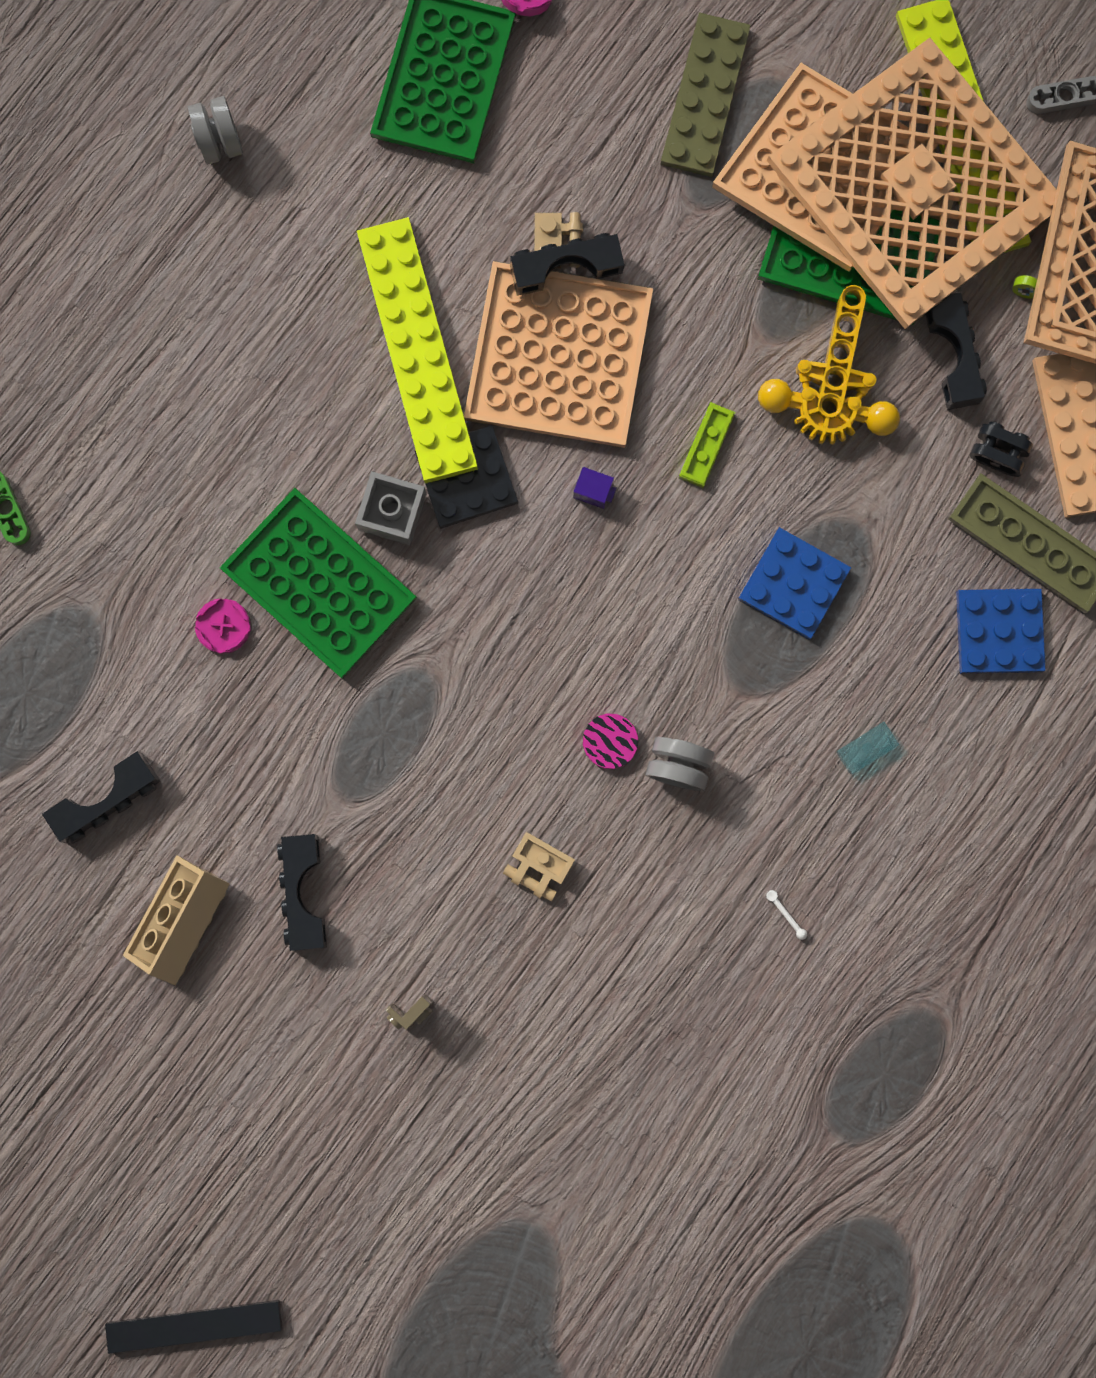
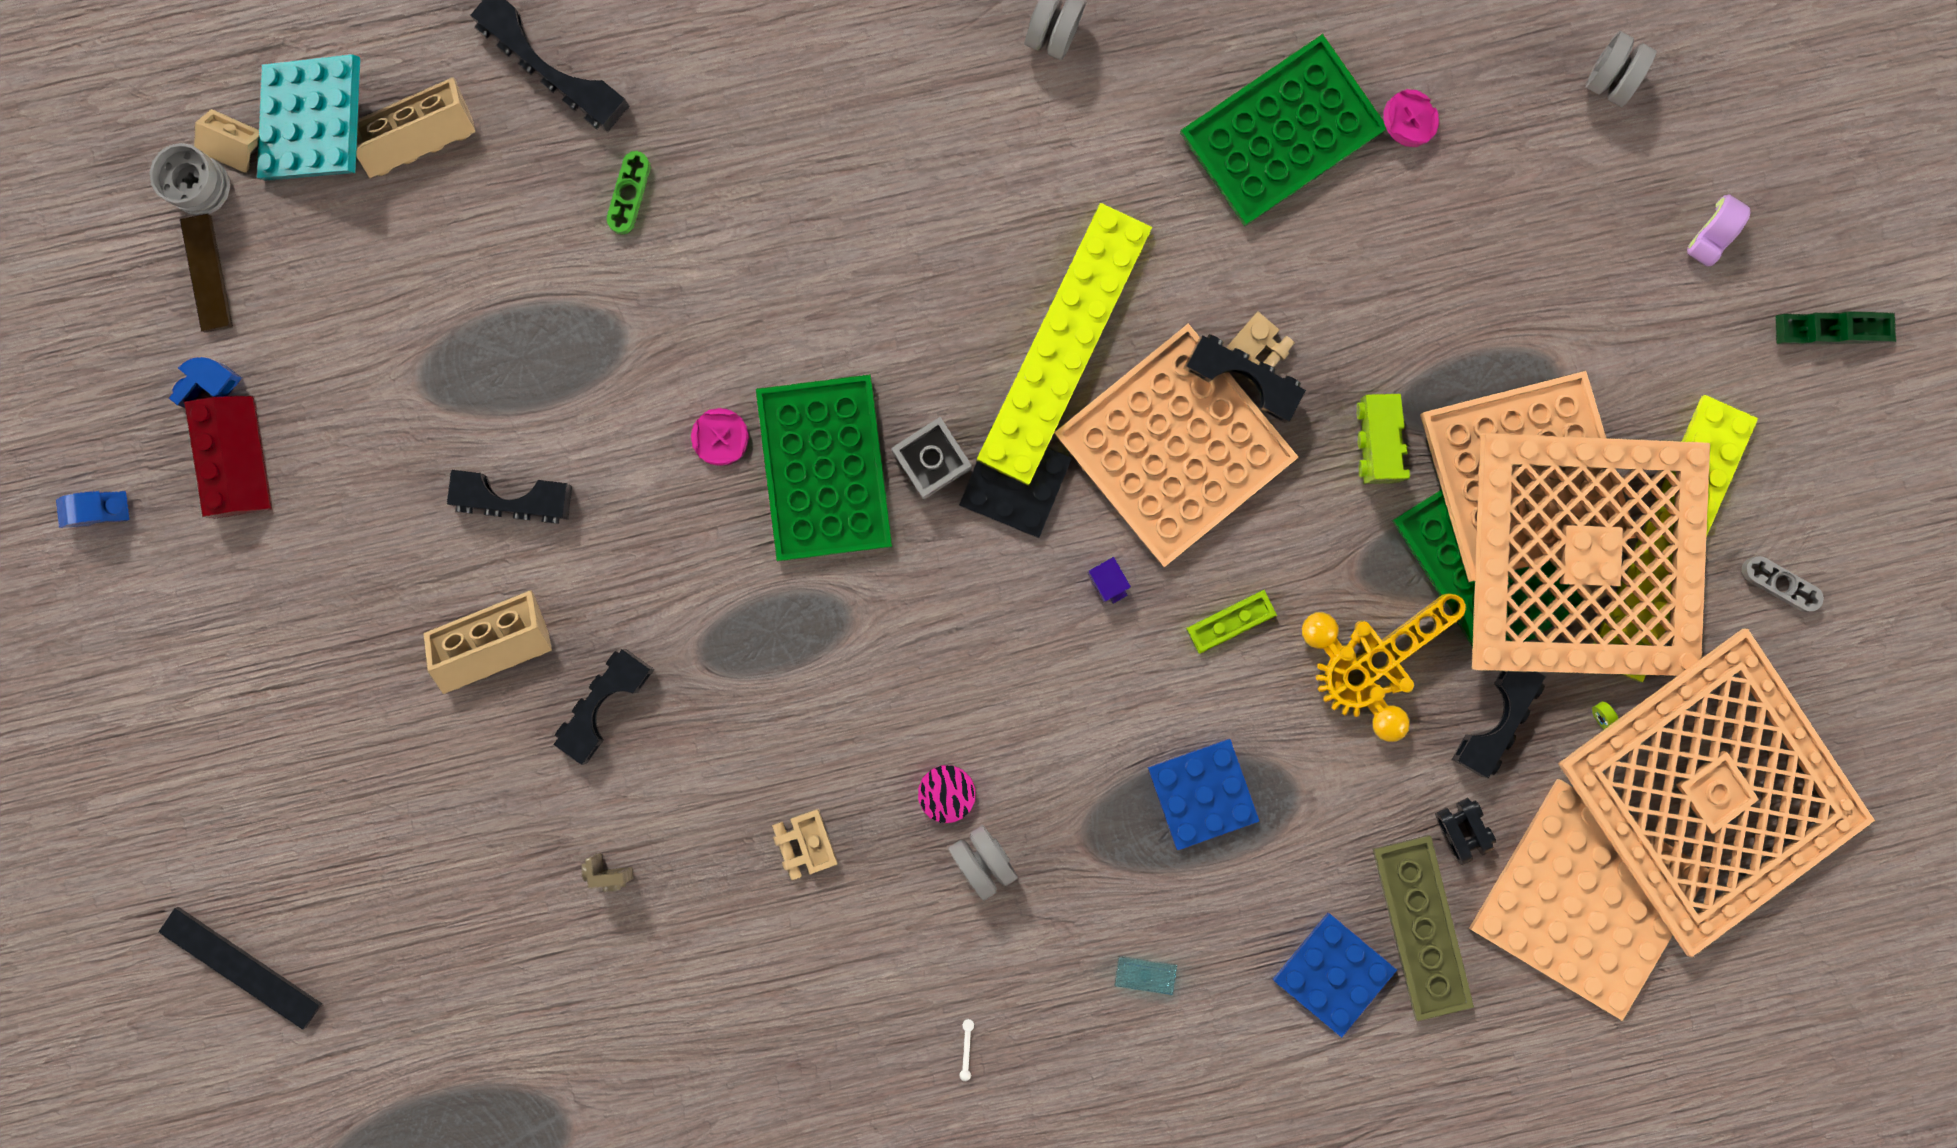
camera: 40 degrees right, 5 degrees up
olive plate [660,12,751,177] -> none
none -> lime wedge [1356,394,1410,484]

